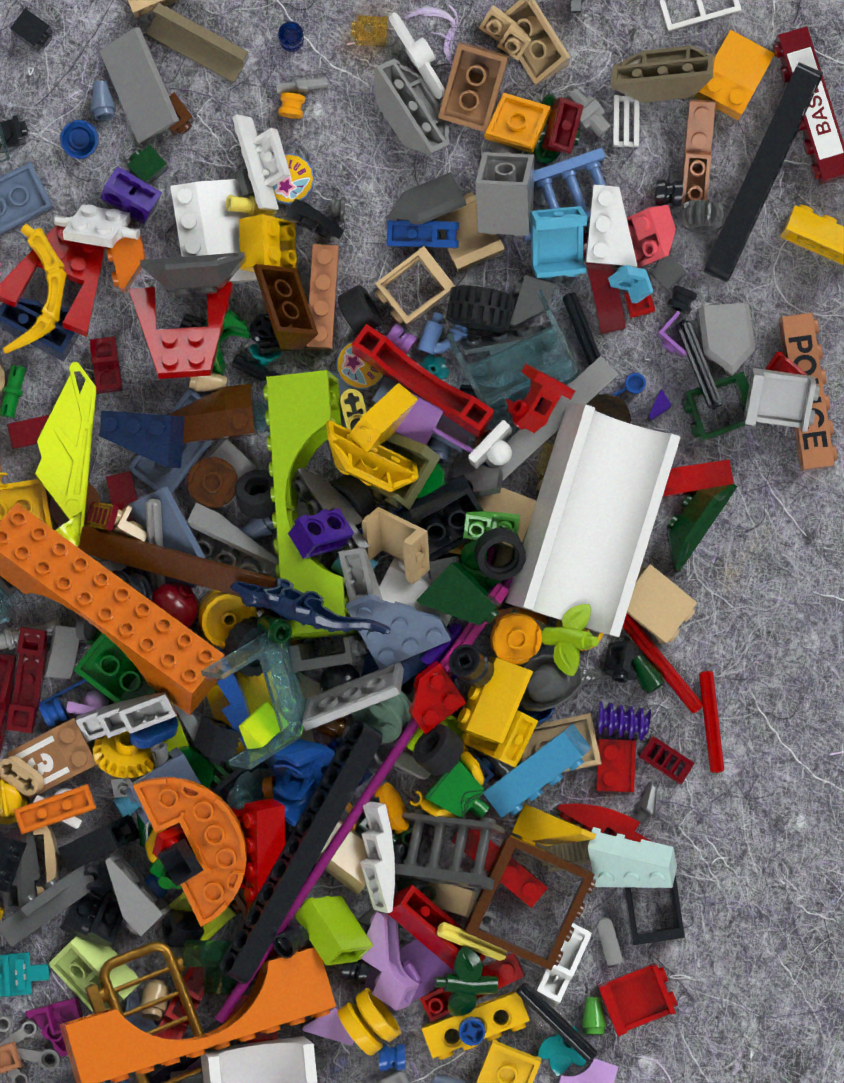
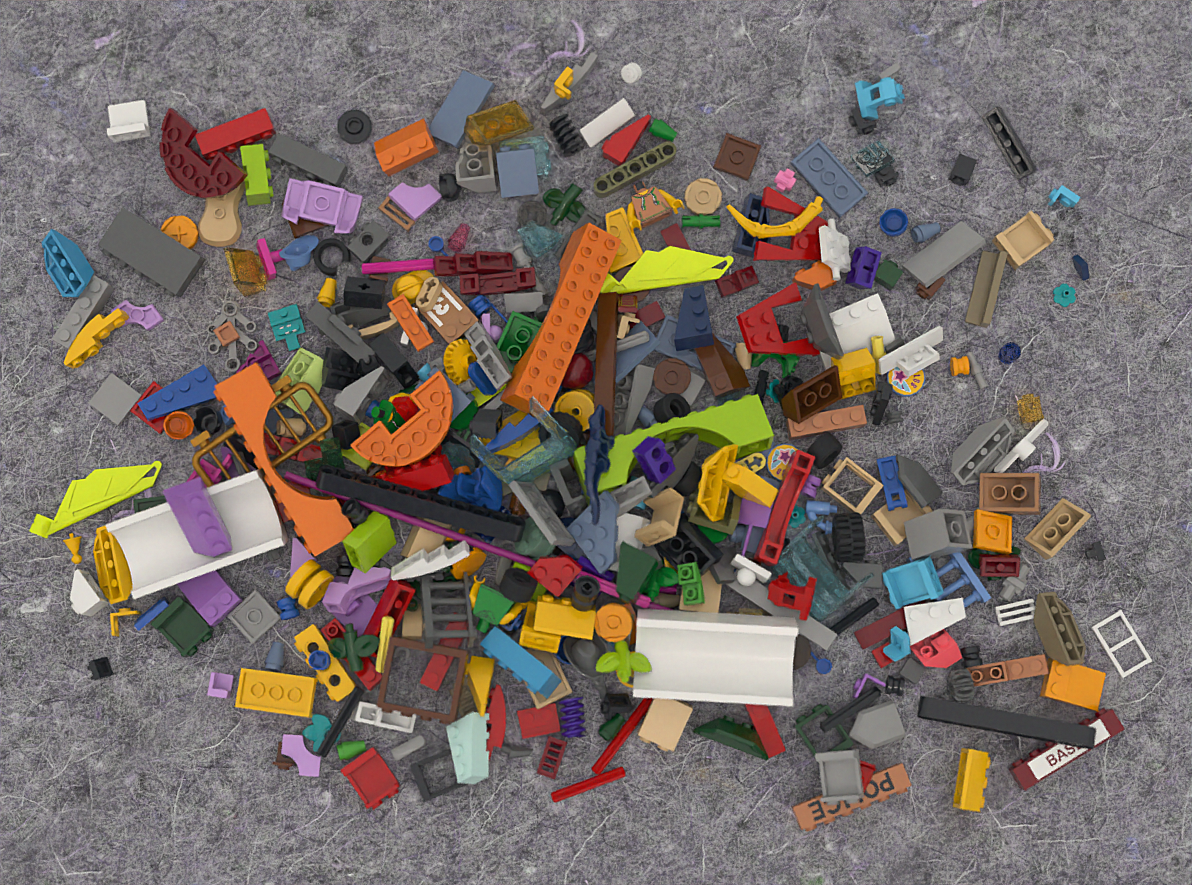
camera: 80 degrees right, 5 degrees down
black panel [158,838,203,886] -> none
neon yellow slope [239,702,287,749] -> none
dark green cone [257,613,292,644] -> none
black tyre [474,528,526,581] -> none
tan slope [479,5,531,60] -> none
dark purple slope [647,390,672,421] -> none

